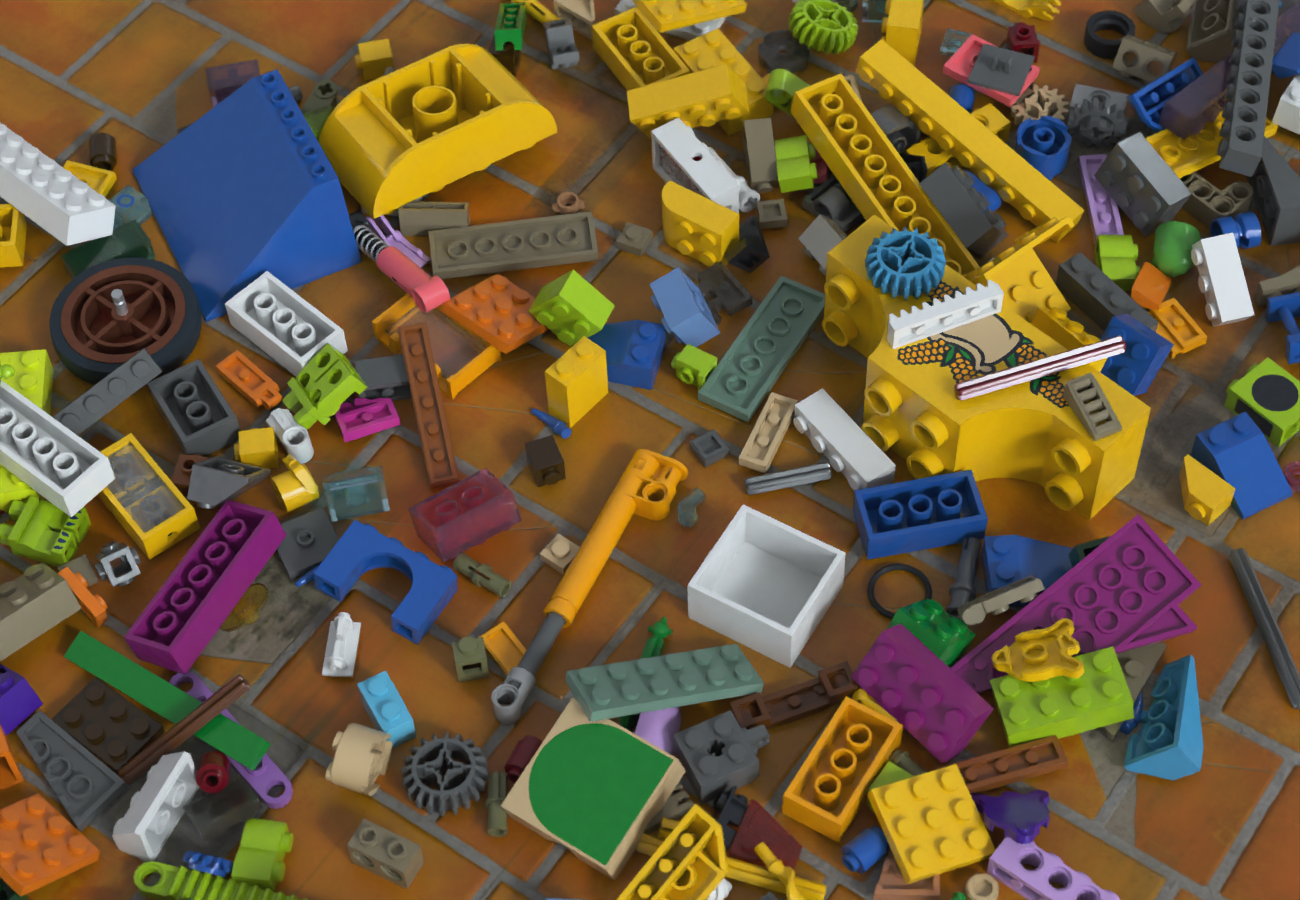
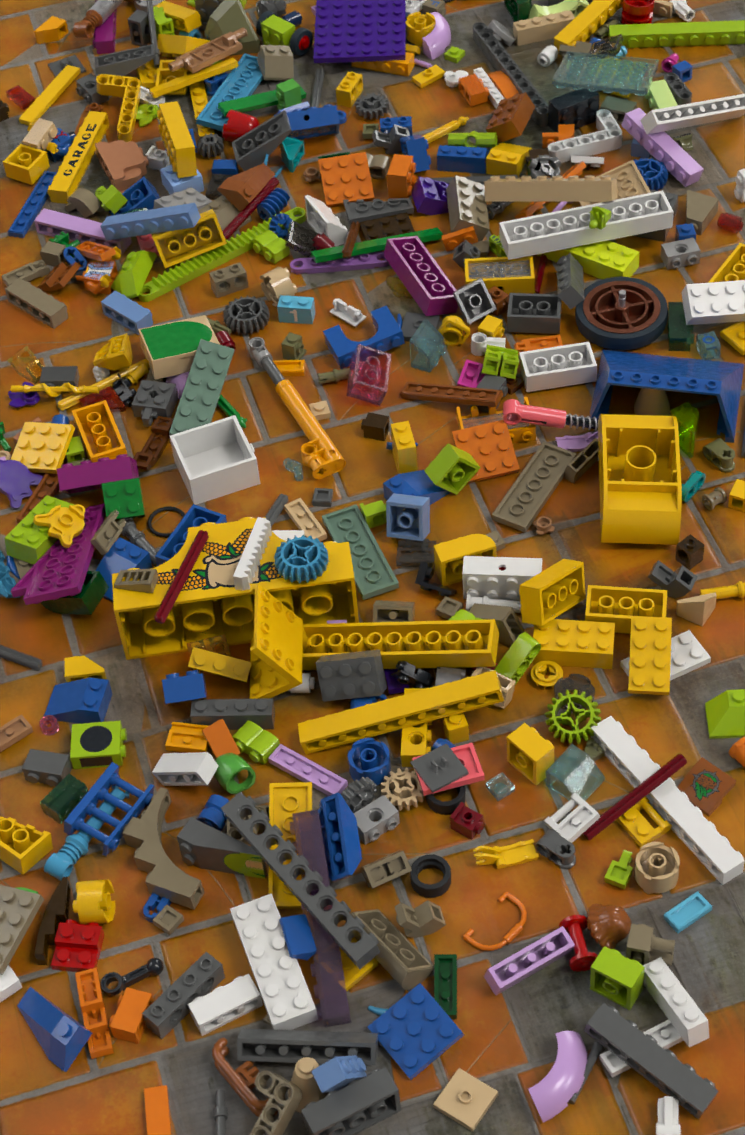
camera: 130 degrees right, 5 degrees down
green piece [494,2,527,51] -> none
dark grey brick [1094,132,1192,237] -> none

